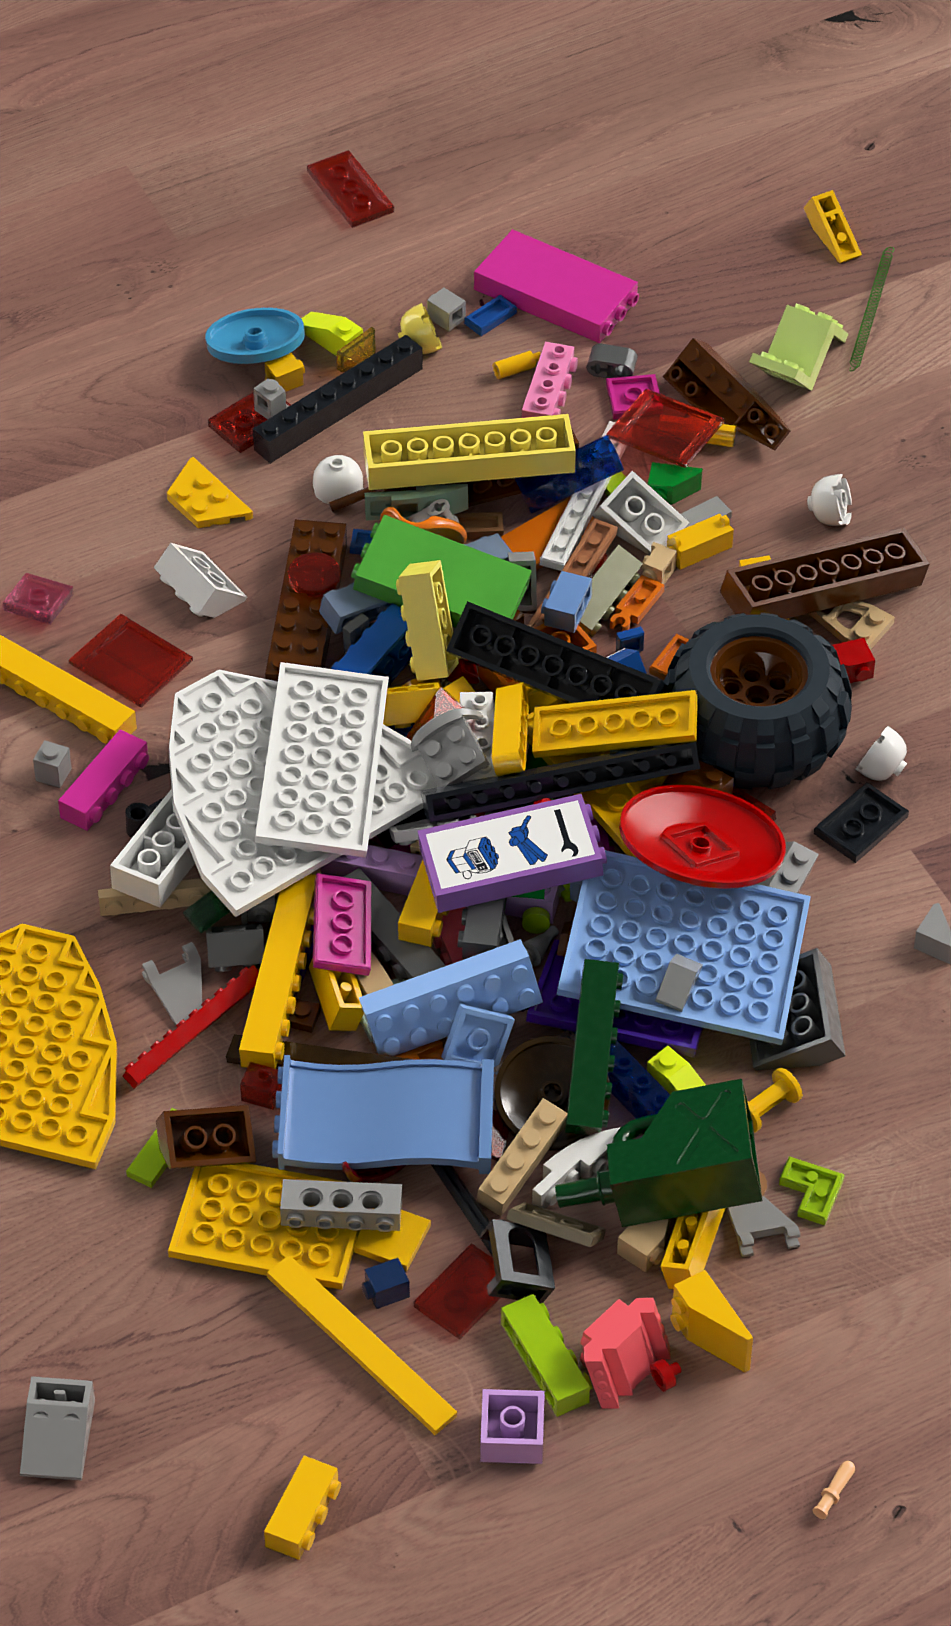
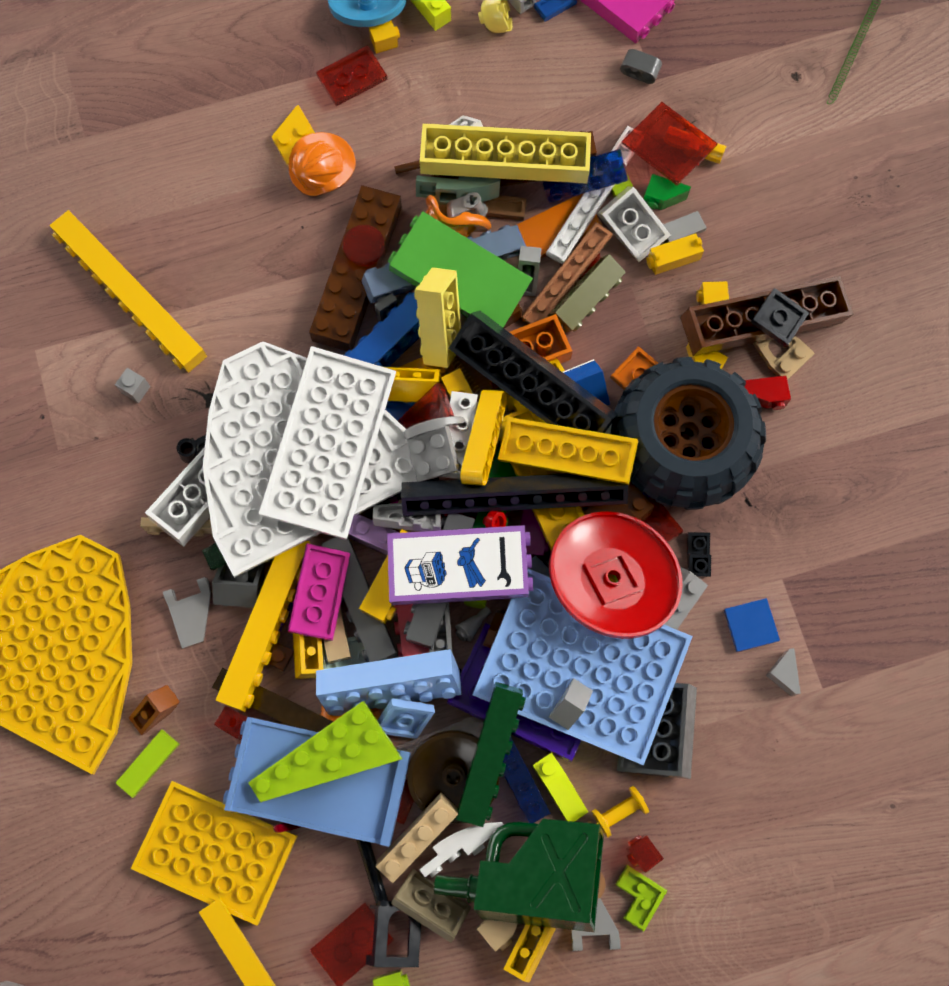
camera: 10 degrees right, 25 degrees up
clear pink plate [3,573,73,625] -> none
dark pink brick [58,729,149,831] -> none
clear red piece [69,614,193,707] -> none
red piece [122,965,259,1089] -> none
white slope [154,543,247,618] -> none
reddish brown slope [156,1105,256,1170] -> none
black brick [253,335,423,463] -> none
light grey brick [253,378,289,419] -> none
light grey brick [280,1179,402,1232] -> none
white cylinder [313,455,363,504] -> none
clear yellow slope [337,327,376,372] -> none
blue tile [350,529,373,555] -> none
yellow tile [353,1208,431,1272] -> none
dark blue brick [362,1258,410,1309] -> none
yellow cylinder [492,351,541,380] -> none
bright pink brick [522,342,578,418] -> none
medium blue brick [541,571,592,633] -> none
dark pink tile [606,374,663,420] -> none
orange plate [610,575,665,631] -> none
blue tile [616,626,644,652] -> none
tan brick [641,542,677,584] -> none
reddish brown wedge [663,338,791,450] -> none
yellowish green bracket [749,303,848,391] -> none
white cylinder [807,474,852,526] -> none
black tile [814,782,909,863] -> none
white cylinder [856,726,907,781] -> none
none -> dark orange slope [129,685,180,736]
none -> lime wing [248,701,403,802]
none -> orange piece [288,132,356,196]
none -> clear red brick [626,834,664,873]
none -> black slope [687,532,711,577]
none -> blue tile [723,598,780,652]
none -> black plate [750,288,809,347]

